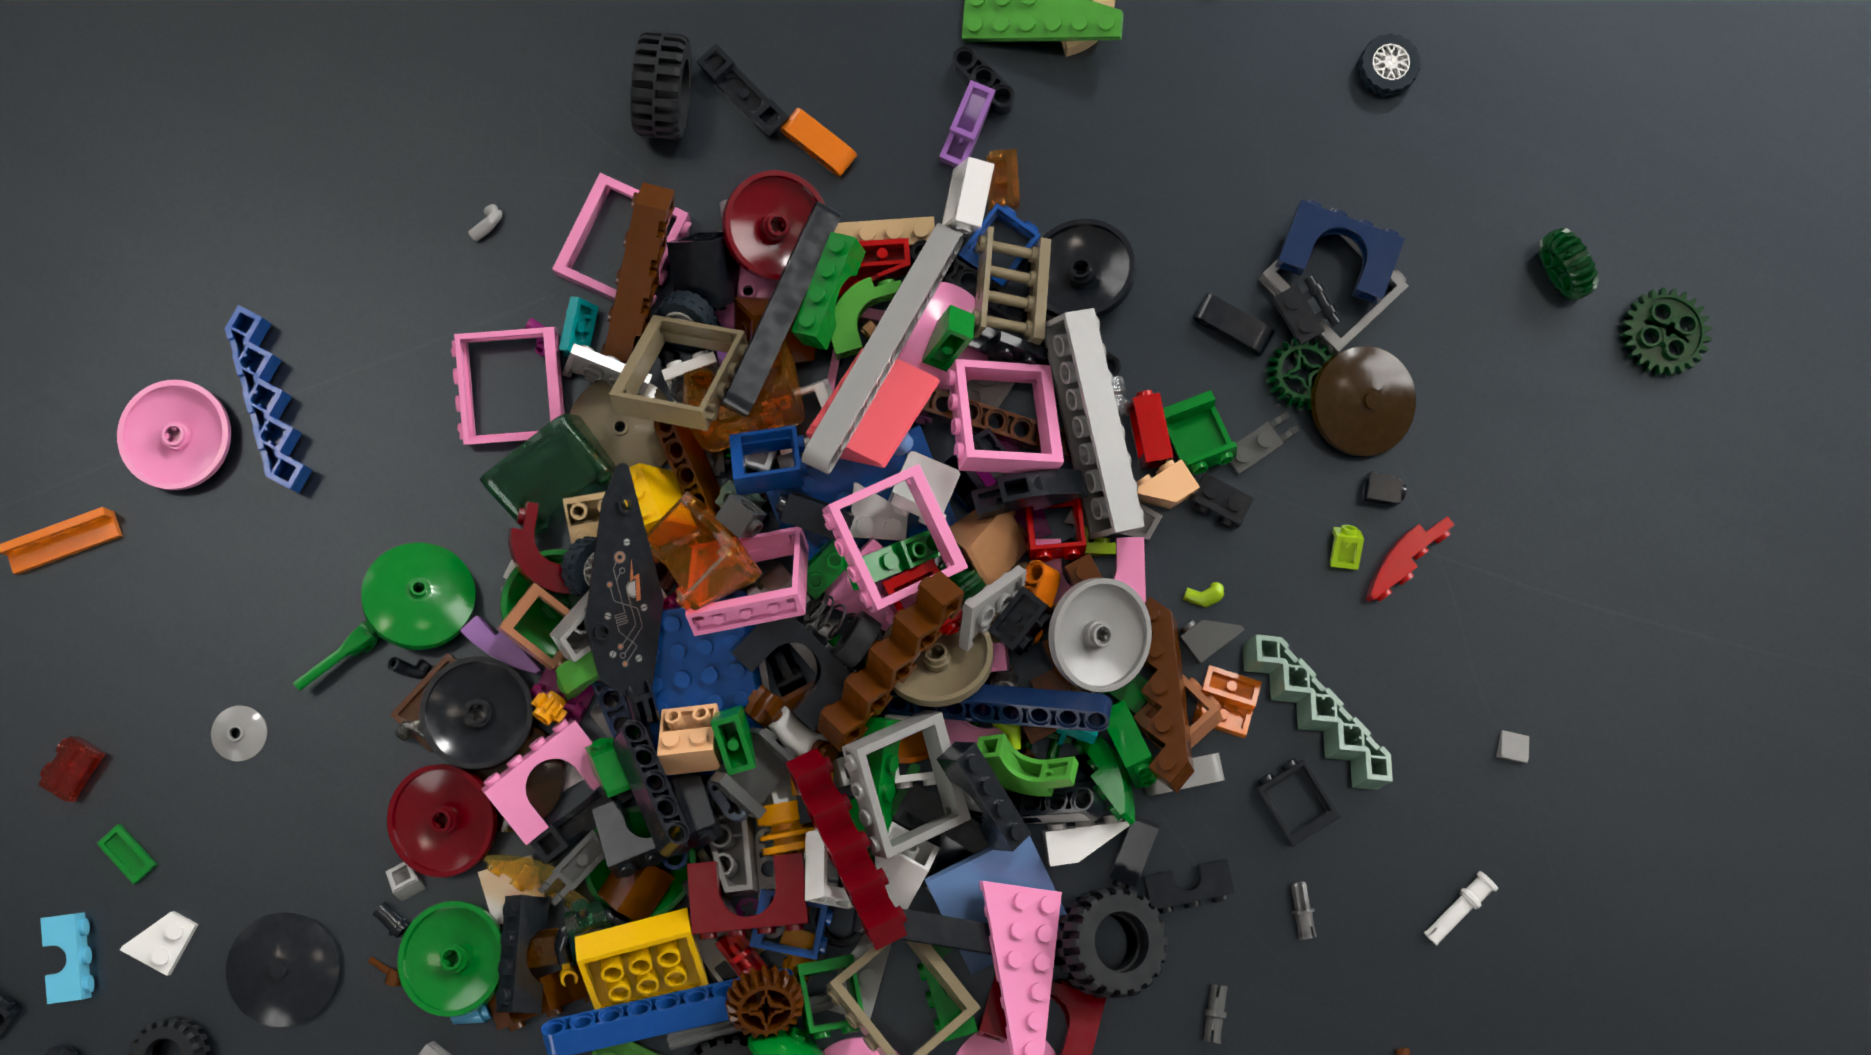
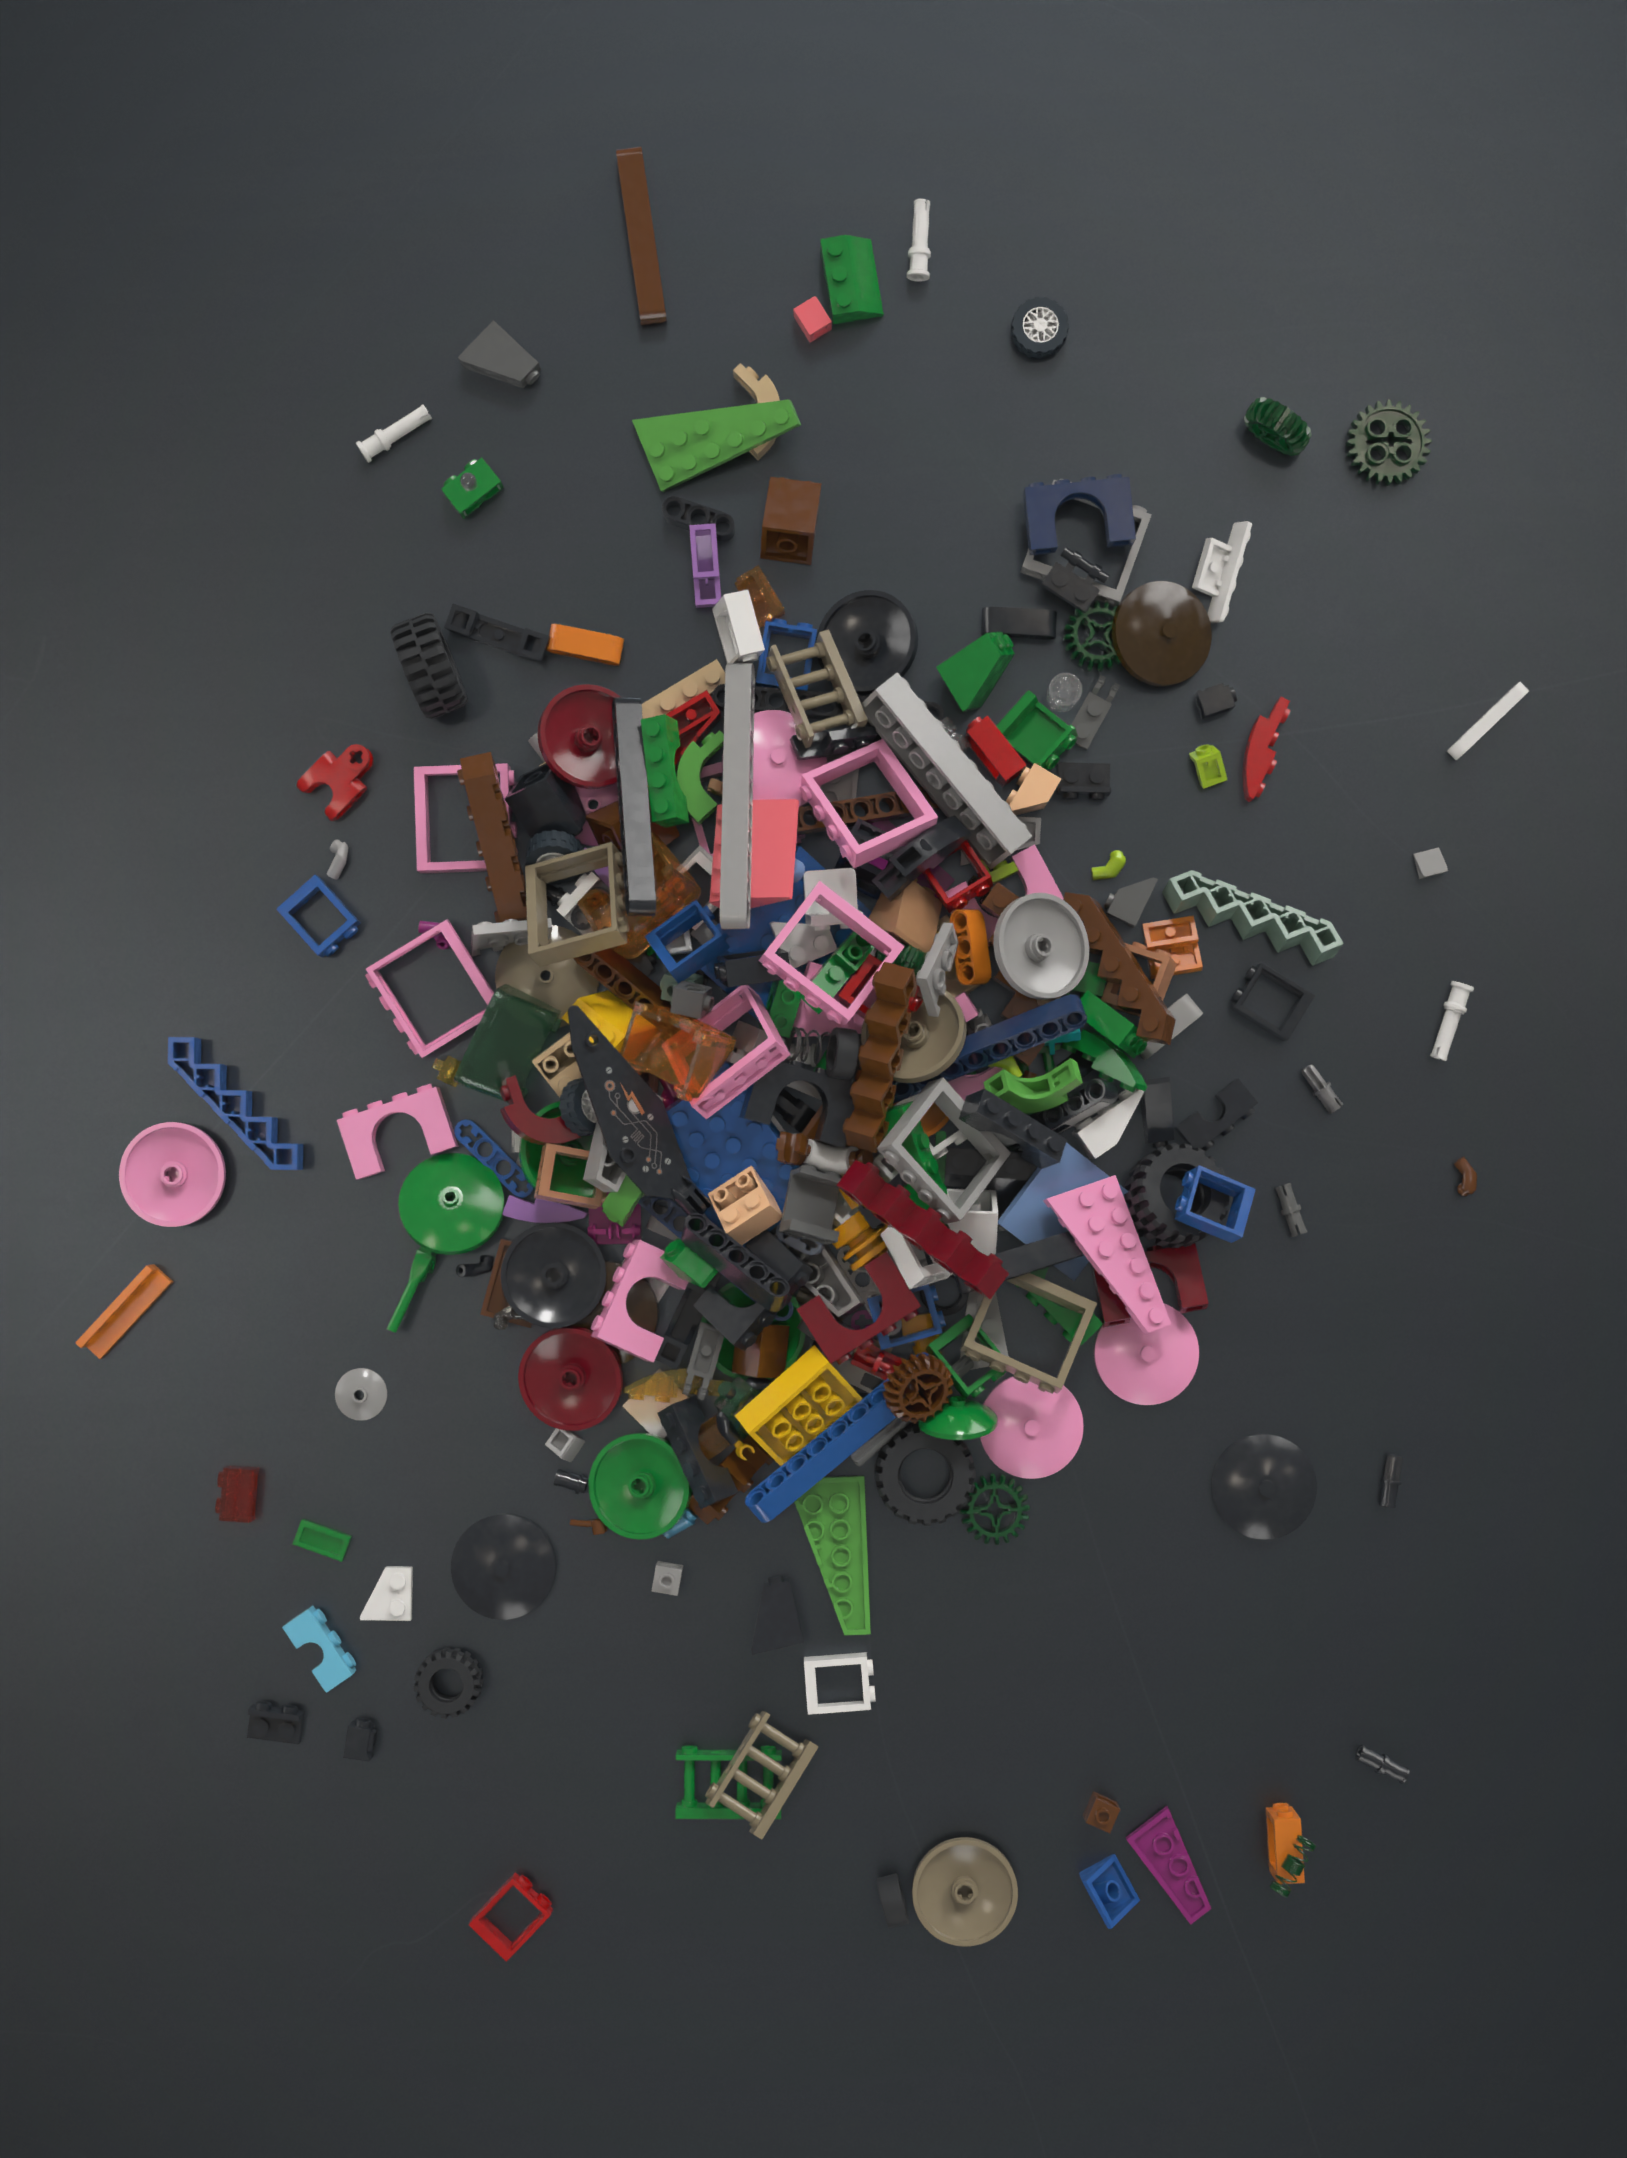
camera: 20 degrees left, 5 degrees up
light orange gear [531,690,568,726] -> none
teal bracket [559,296,599,357] -> none
green slope [710,705,756,775] -> none
green slope [922,305,975,372] -> none
black bracket [988,586,1054,656] -> none
none -> blue window [276,874,361,957]
none -> red piece [297,744,374,821]
none -> bright pink arch [337,1084,459,1180]
none -> clear yellow tile [432,1055,467,1087]
none -> blue beam [454,1120,534,1198]
none -> reddish brown slope [760,477,822,565]
none -> green slope [936,632,1015,712]
none -> clear wheel [1046,673,1082,712]
none -> blue window [1175,1166,1256,1243]
none -> white bracket [1192,521,1252,623]
none -> white beam [1447,682,1529,760]

